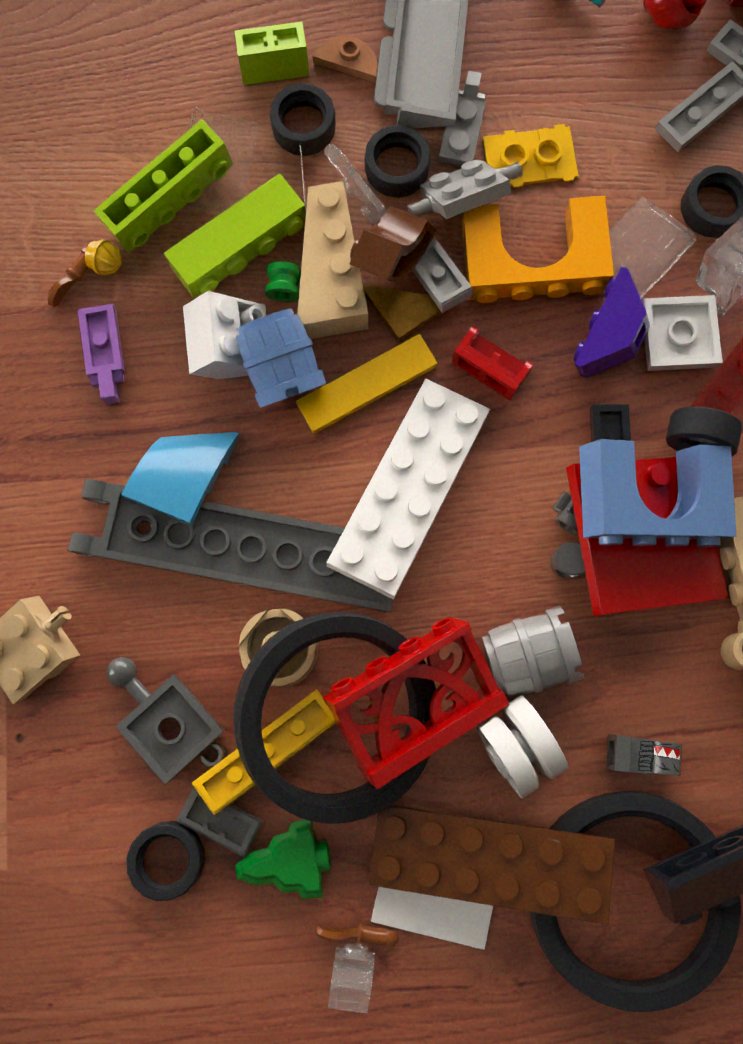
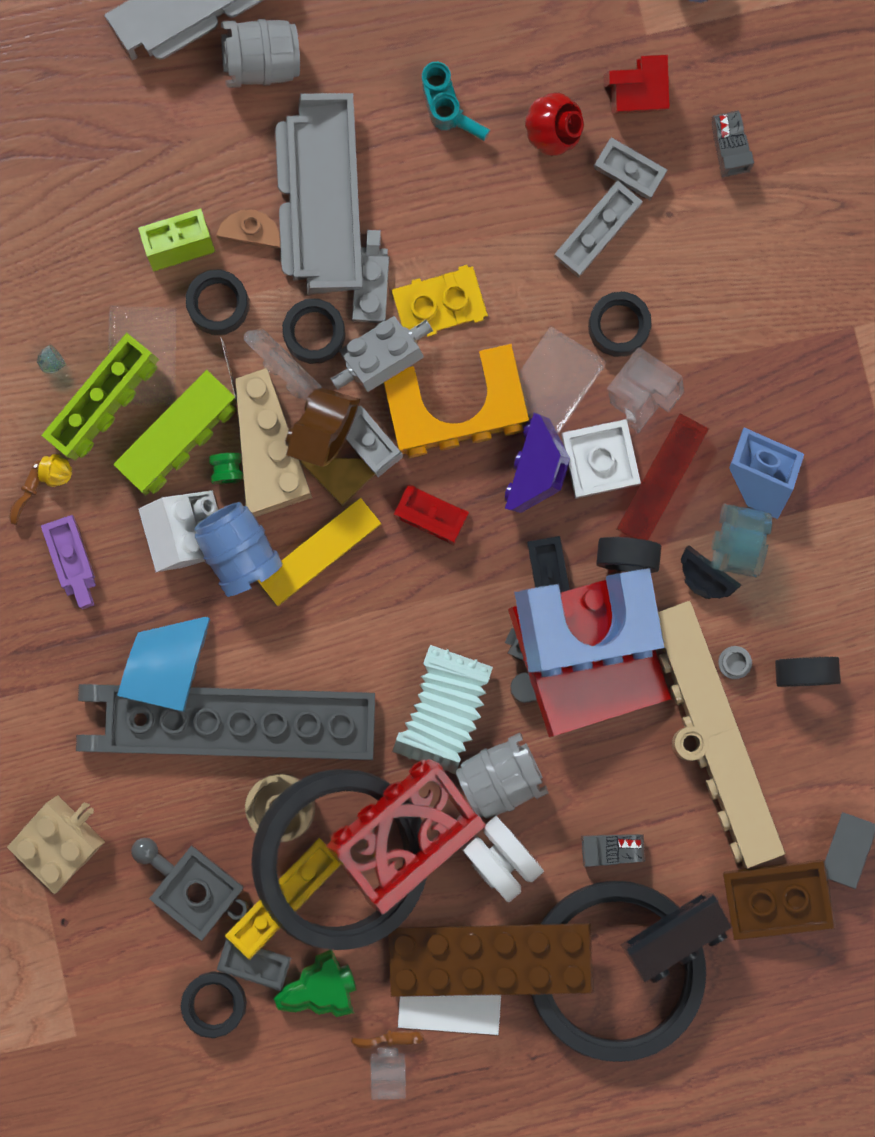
camera: 10 degrees left, 5 degrees up
white plate [327,379,490,600] -> none
none -> clear light blue hinge [37,344,66,374]
none -> light aqua piece [392,645,493,774]

